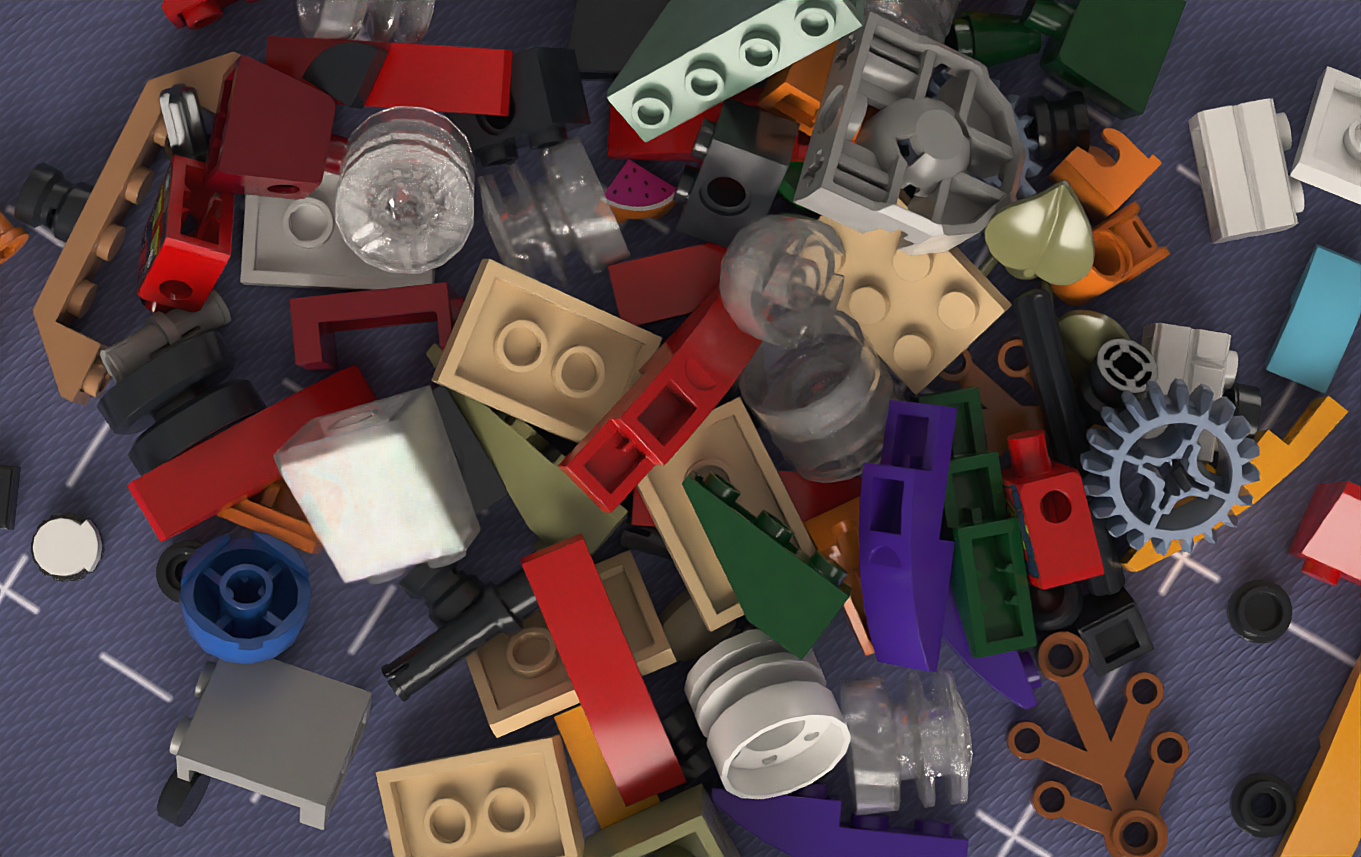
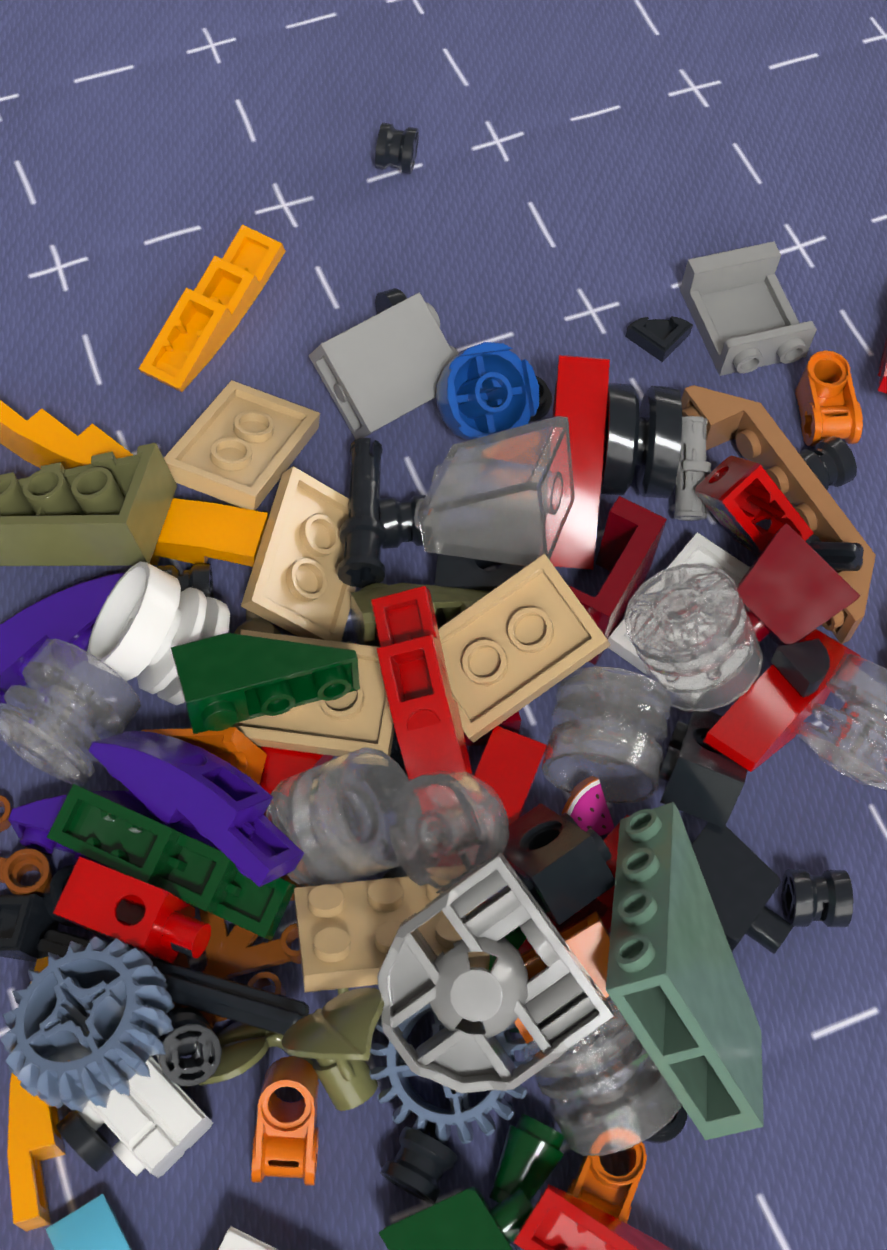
camera: 120 degrees right, 25 degrees down
white piece [31,512,105,582] -> none
red slope [520,533,686,807] -> none
orange hinge [1048,128,1162,225] -> none

